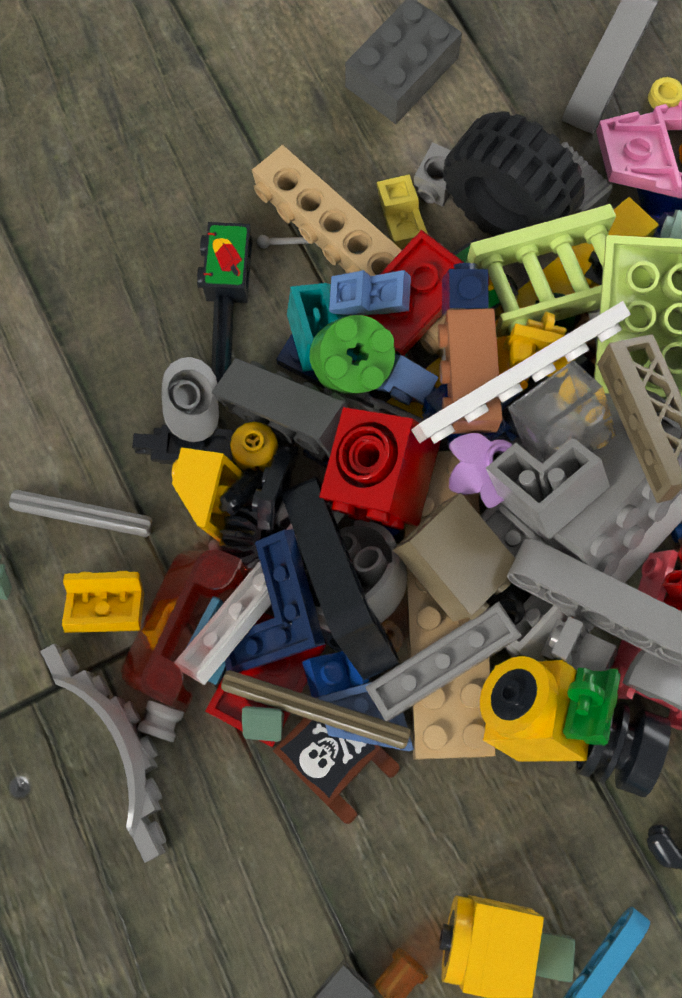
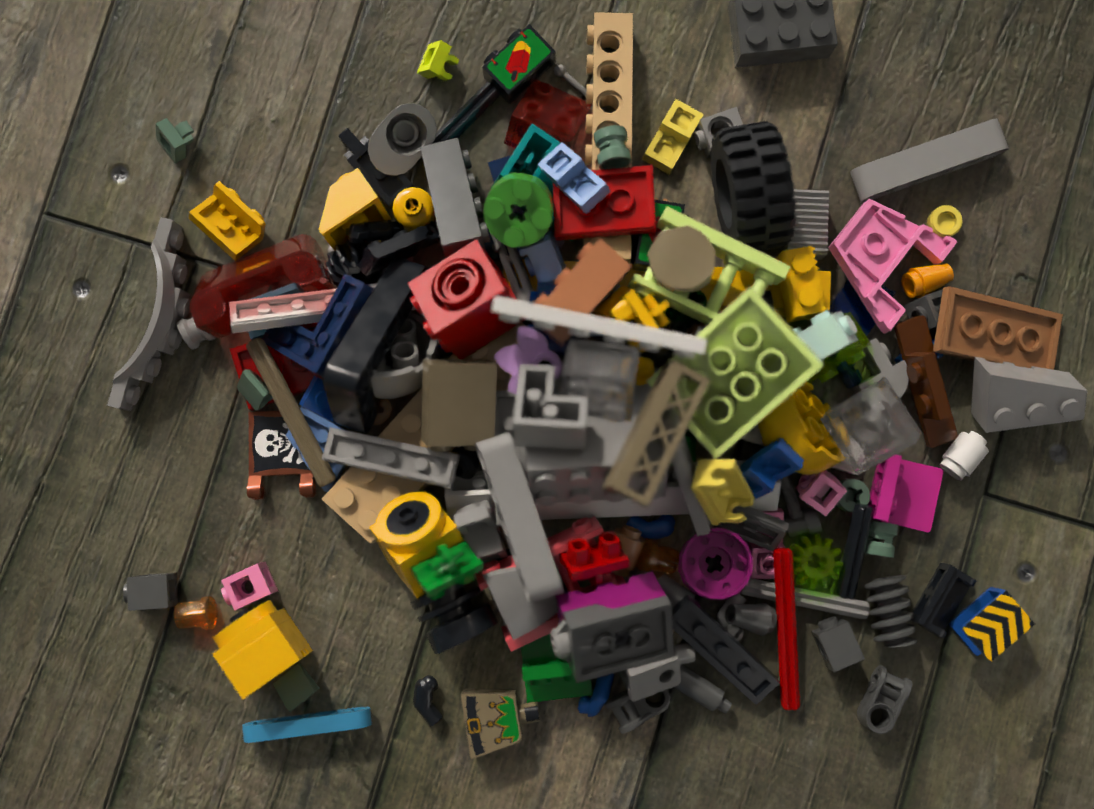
camera: 45 degrees right, 10 degrees up
light grey axle [9,490,153,537] -> none
dark blue brick [442,263,488,316] -> none
none -> bright pink brick [221,562,278,611]
none -> neon yellow tile [417,40,459,81]
none -> clear red bracket [504,79,591,148]
none -> sand green wheel [594,125,632,169]
none -> dark tan hat [647,226,716,292]
none -> yellow brick [774,246,827,322]

